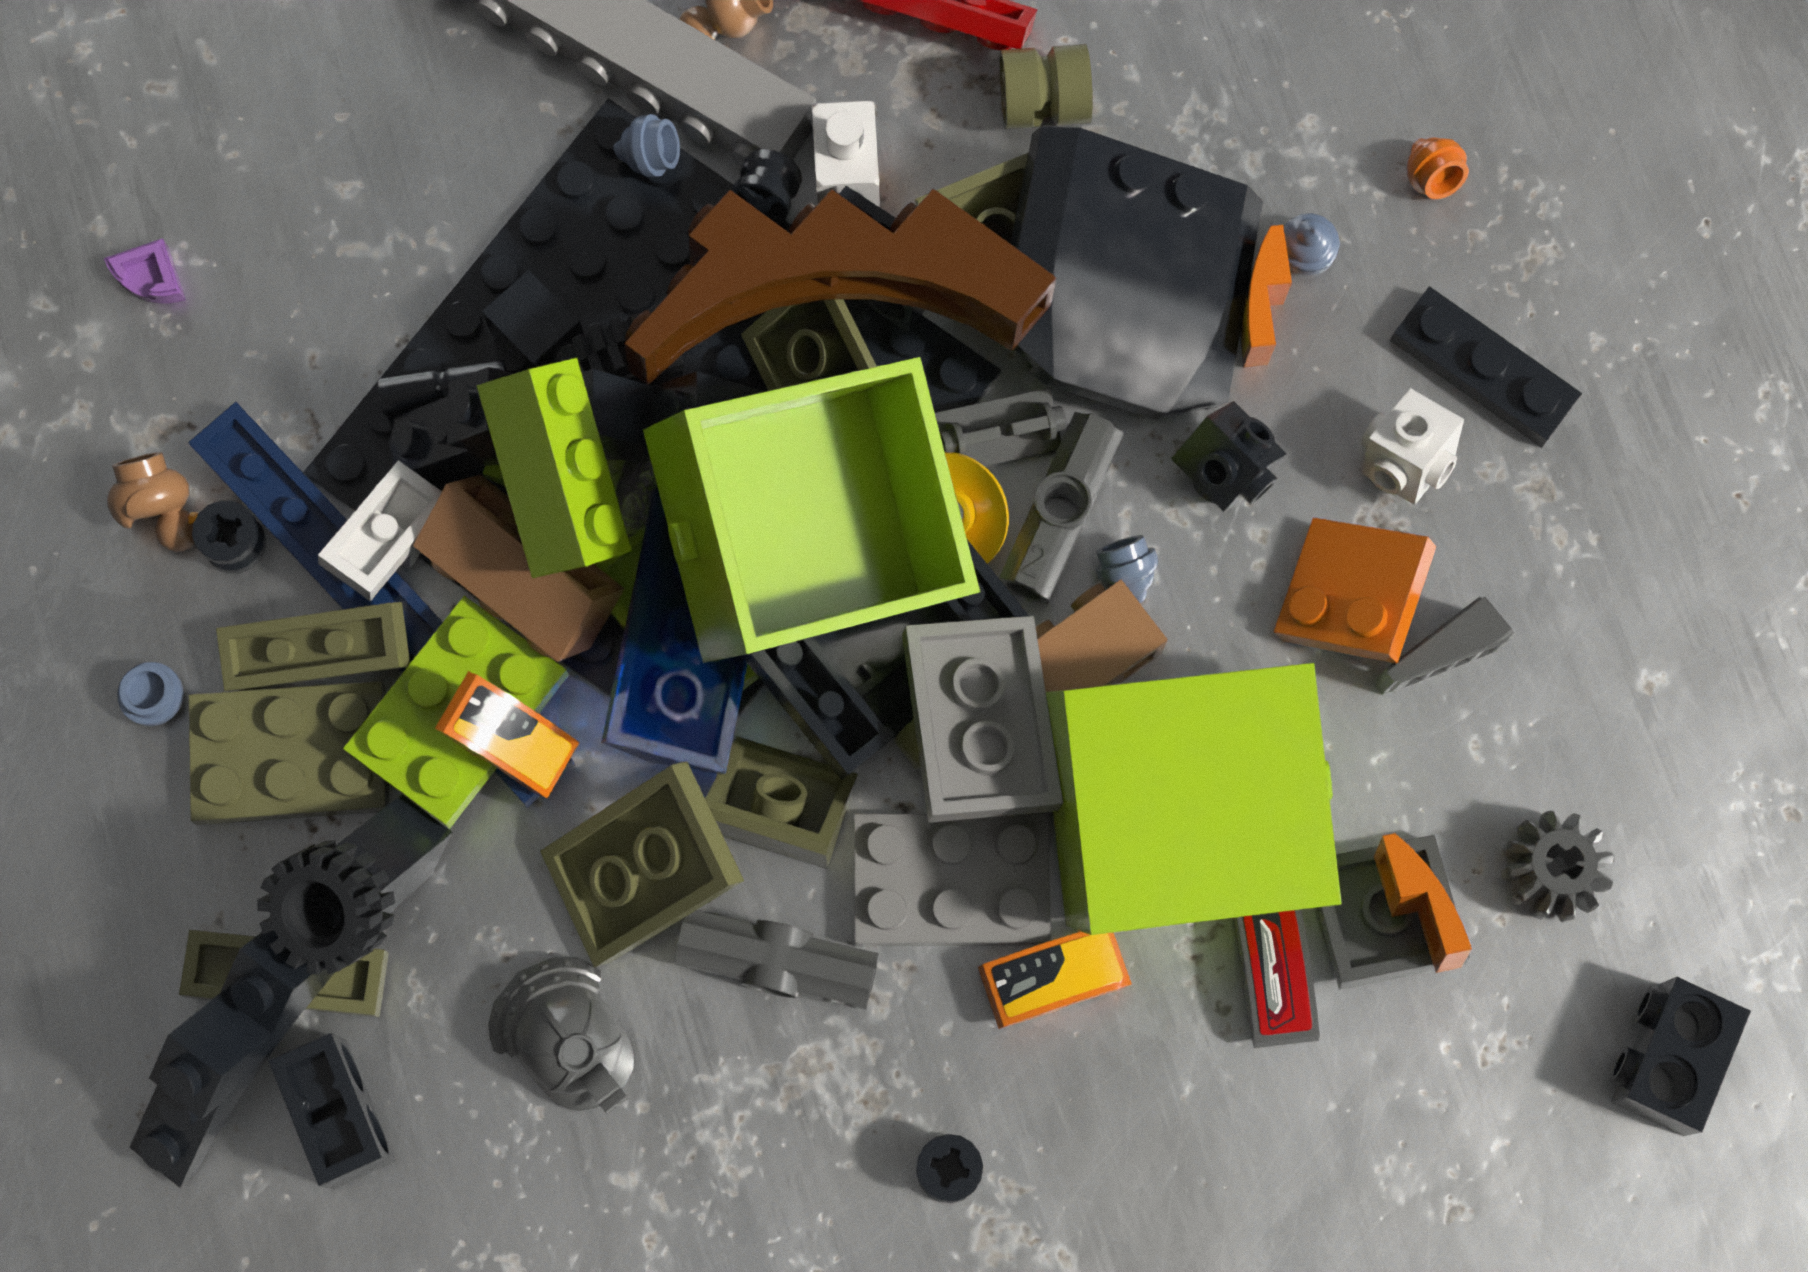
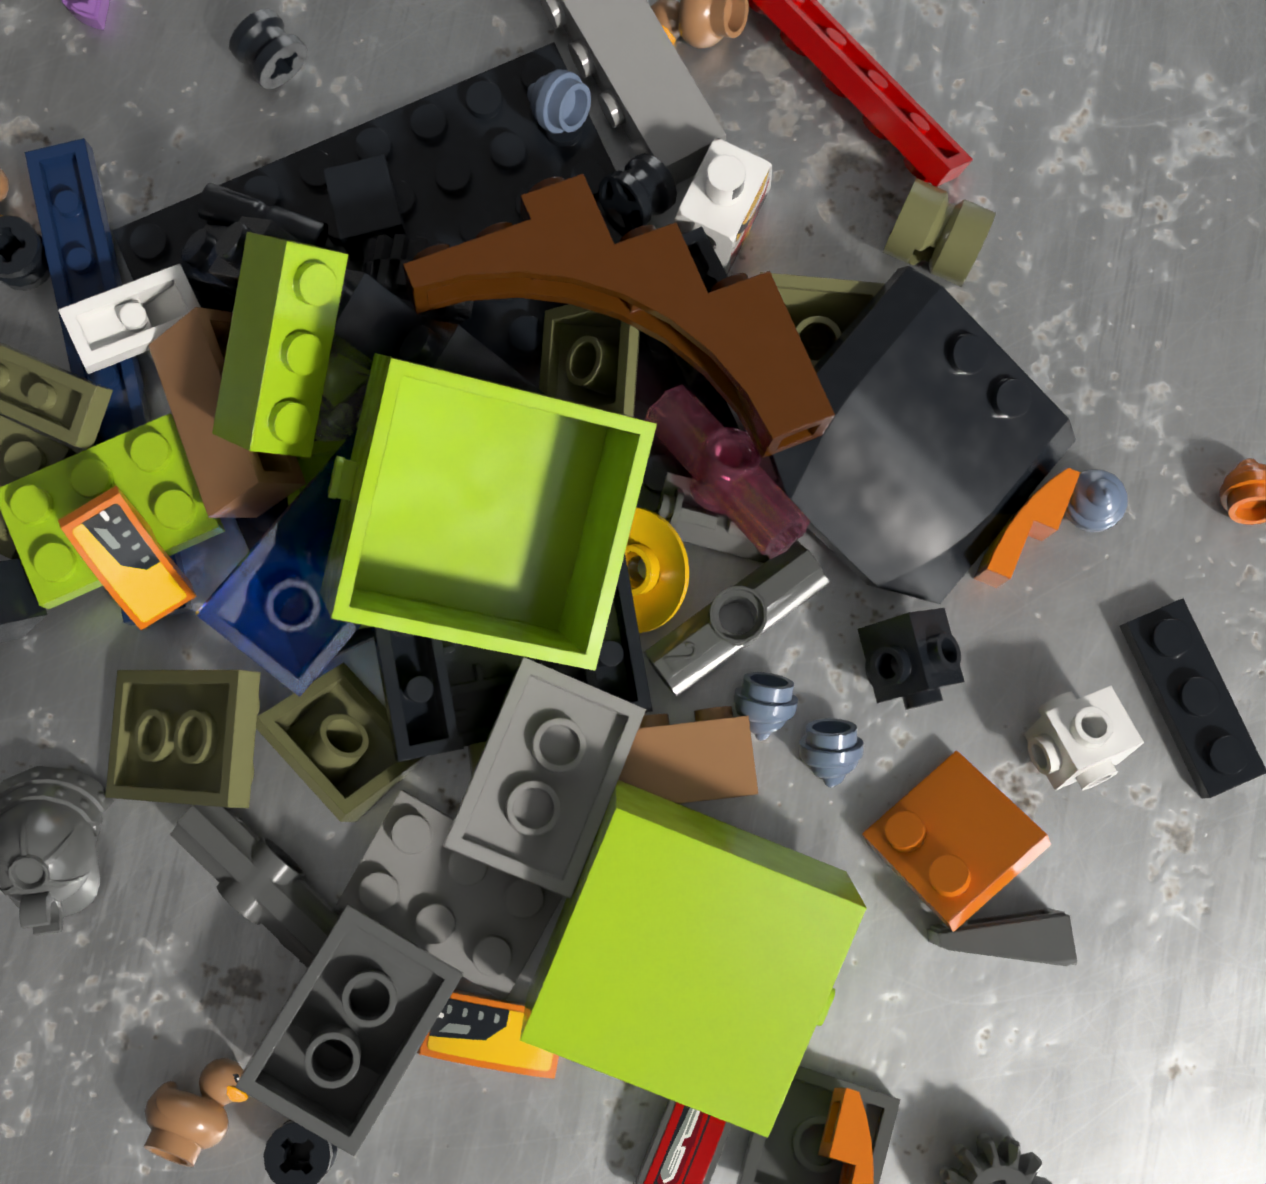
camera: 30 degrees right, 5 degrees up
none -> medium nougat animal [144,1058,248,1167]
none -> black wheel [229,8,308,89]
none -> dark grey slope [235,904,464,1156]
none -> clear pink piece [645,385,810,559]
none -> sand blue plate [799,719,864,788]

